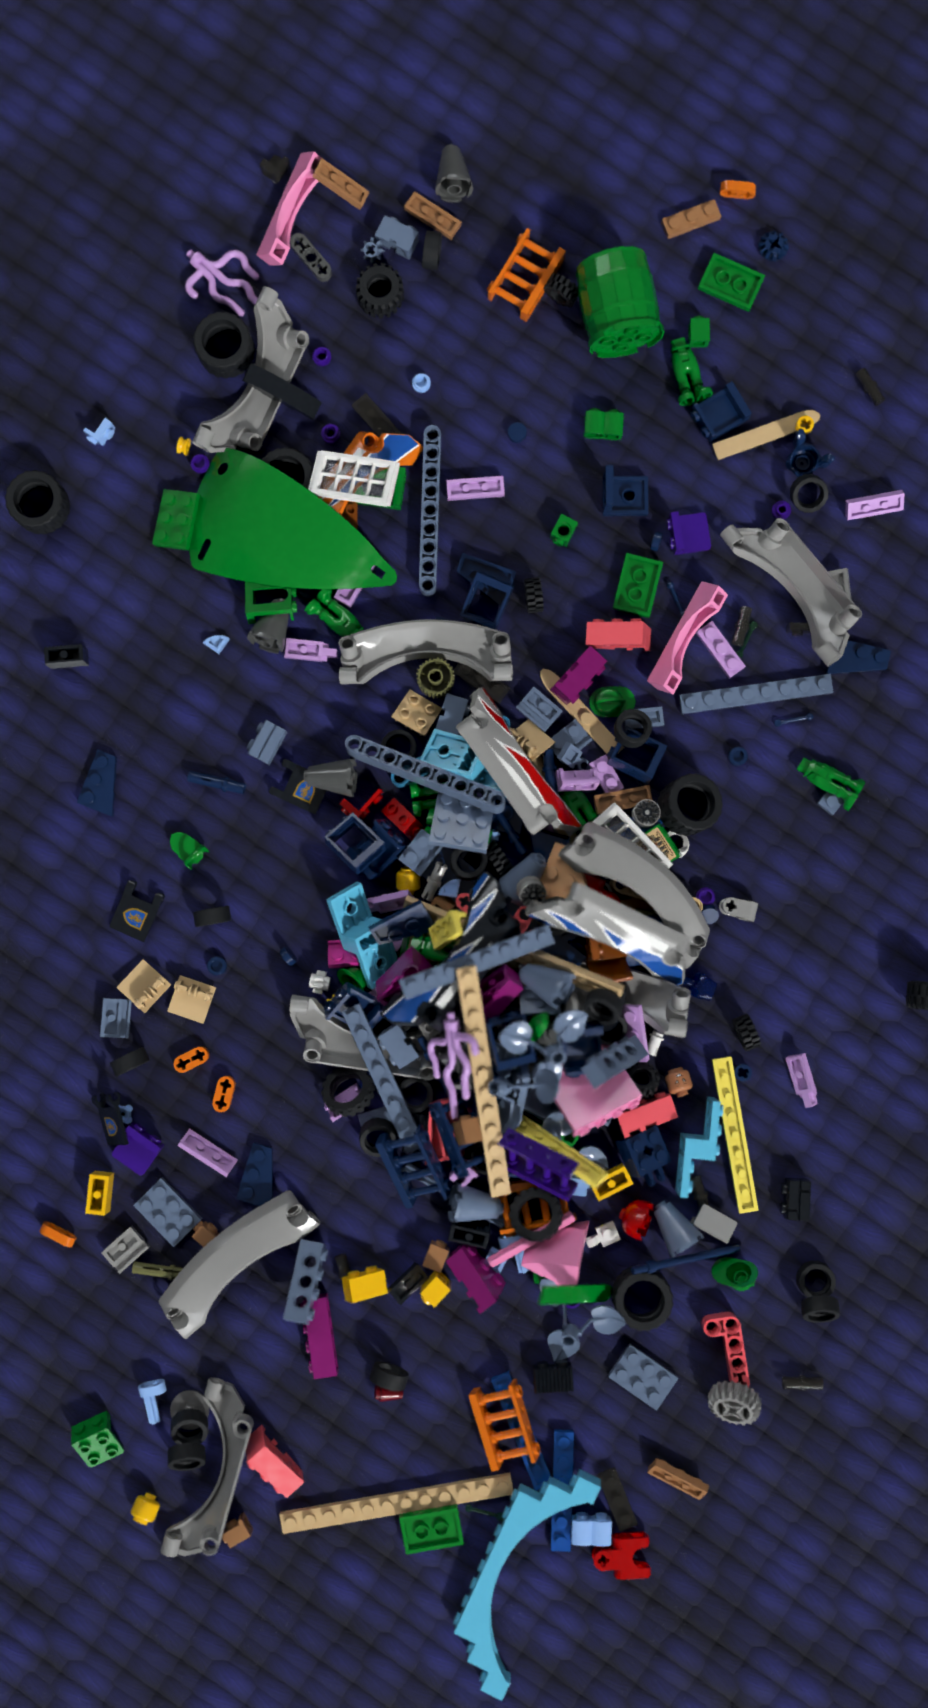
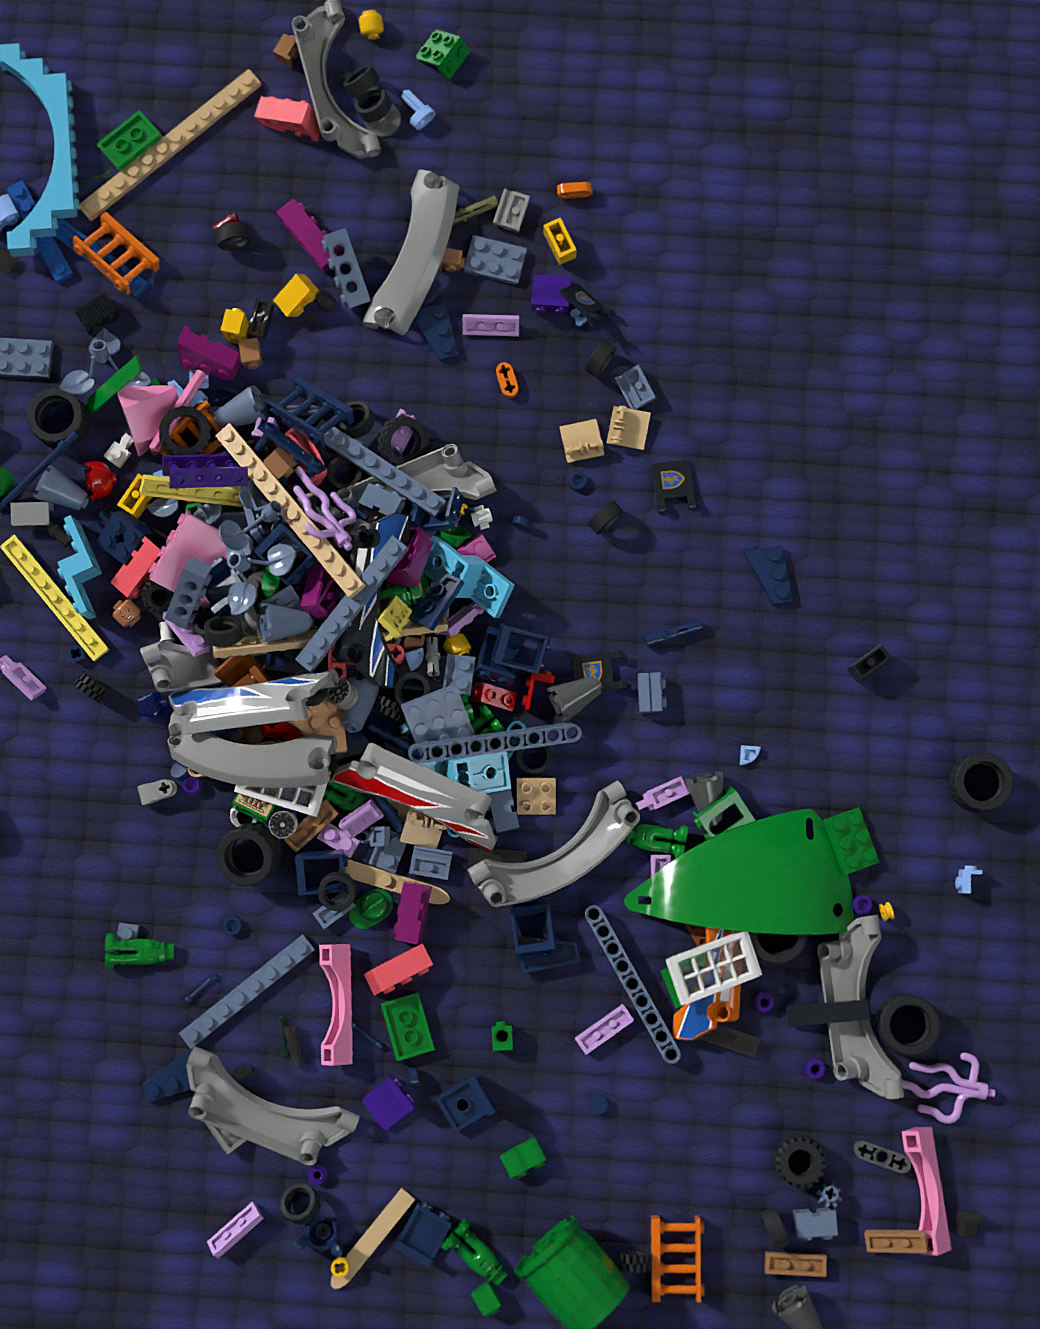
camera: 150 degrees right, 5 degrees down
green piece [170,832,209,870] -> none
orange beam [173,1046,210,1073] -> none
light blue plate [412,373,431,393] -> none
olive brick [416,657,455,699] -> none
black brick [448,1220,491,1249] -> none
black tyre [524,577,544,613] -> none
lavender plate [696,621,746,679] -> none

